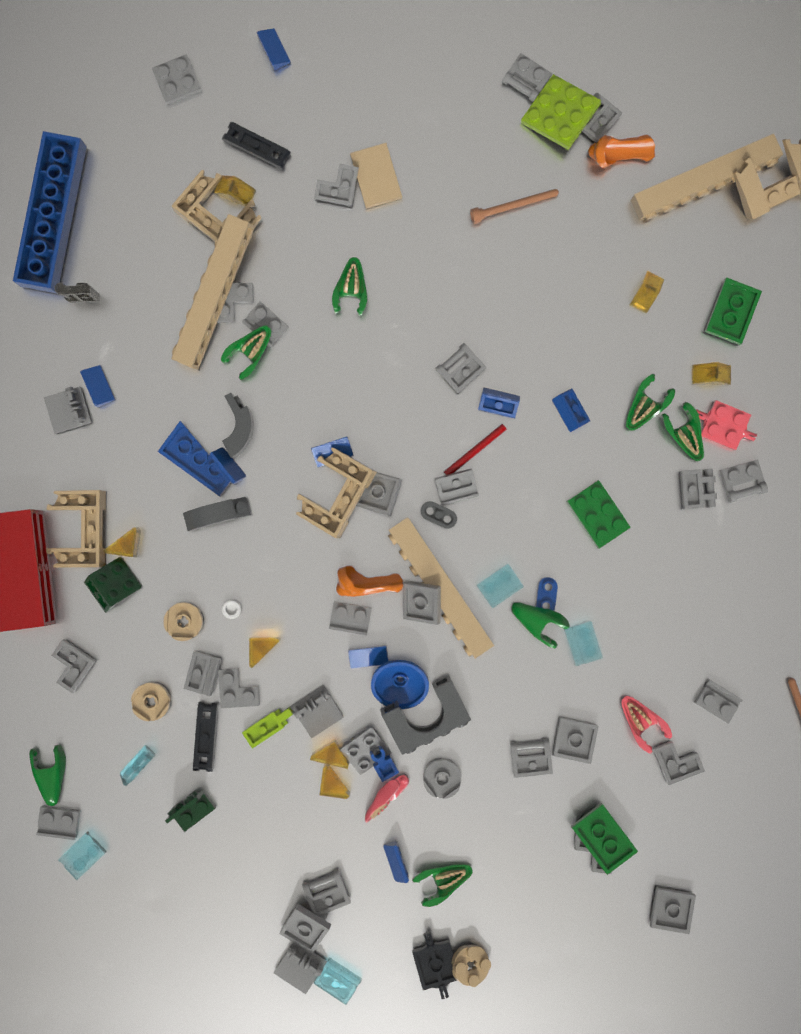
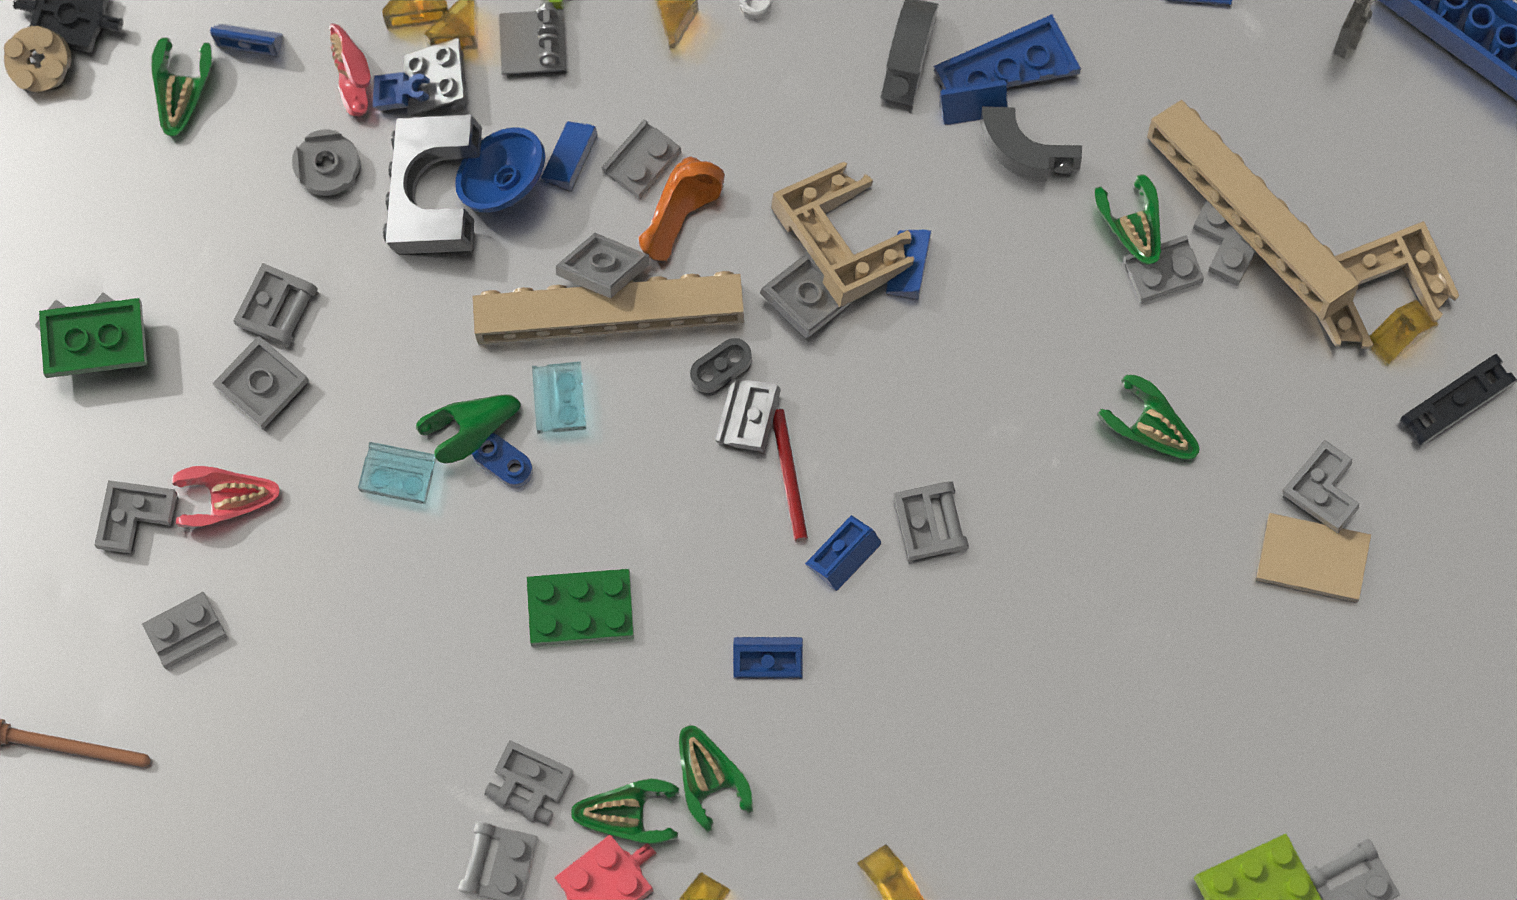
camera: 125 degrees right, 15 degrees down
nougat piece [470,189,559,224] -> none

